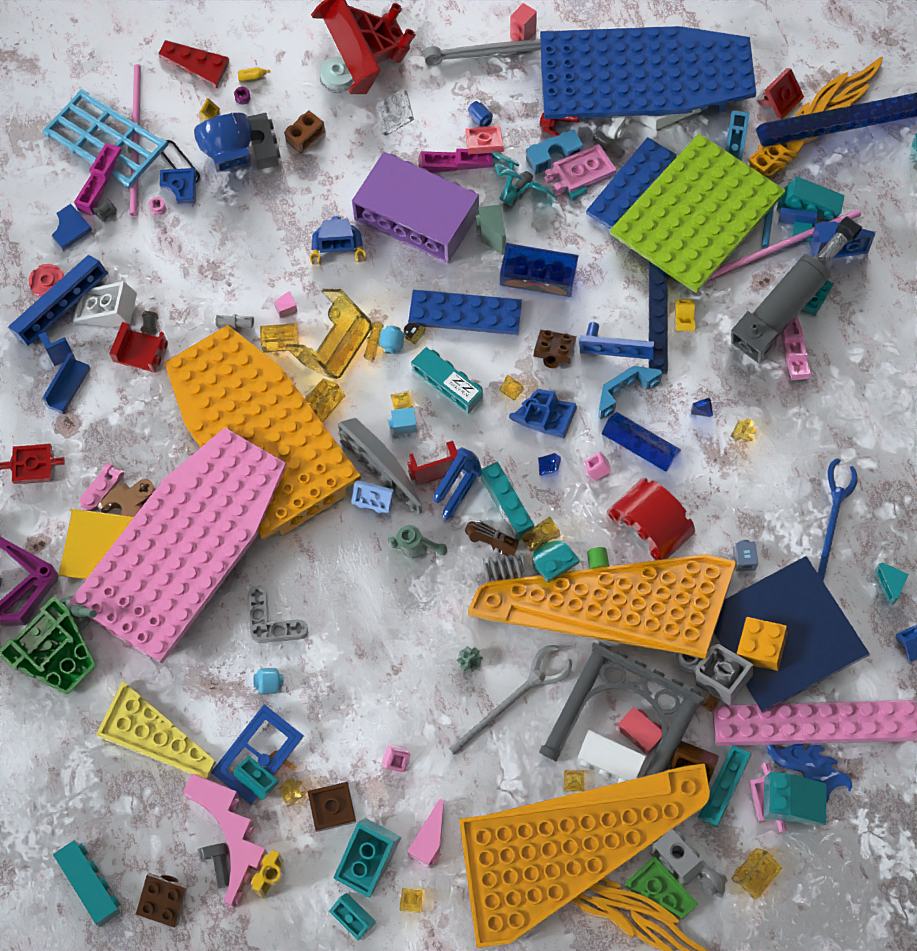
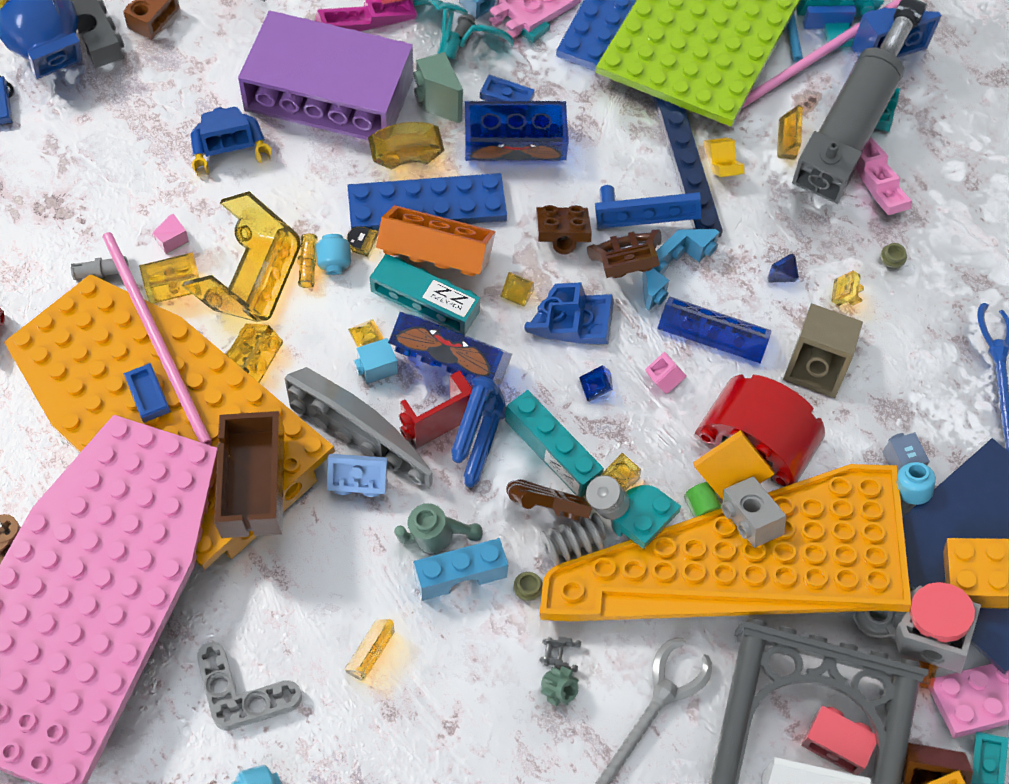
camera: 20 degrees left, 5 degrees down
none -> bright pink piece [102,232,212,445]
none -> blue tile [124,363,171,423]
none -> reddish brown piece [214,411,284,538]
none -> clear yellow slope [344,619,395,681]
none -> clear yellow brick [368,122,445,170]
none -> orange brick [376,205,496,276]
none -> brick [388,311,512,384]
none -> dark azure arch [413,538,508,601]
none -> blue plate [479,74,535,114]
none -> olive plate [513,572,543,601]
none -> dark grey piece [539,636,582,672]
none -> light grey piece [586,475,629,520]
none -> reddish brown plate [587,229,662,278]
none -> light orange tile [693,430,774,500]
none -> light grey brick [721,476,786,548]
none -> clear yellow slope [777,105,803,160]
none -> dark tan slope [783,303,863,398]
none -> olive plate [880,243,907,268]
none -> medium azure head [896,462,936,505]
none -> coral tile [910,582,975,642]

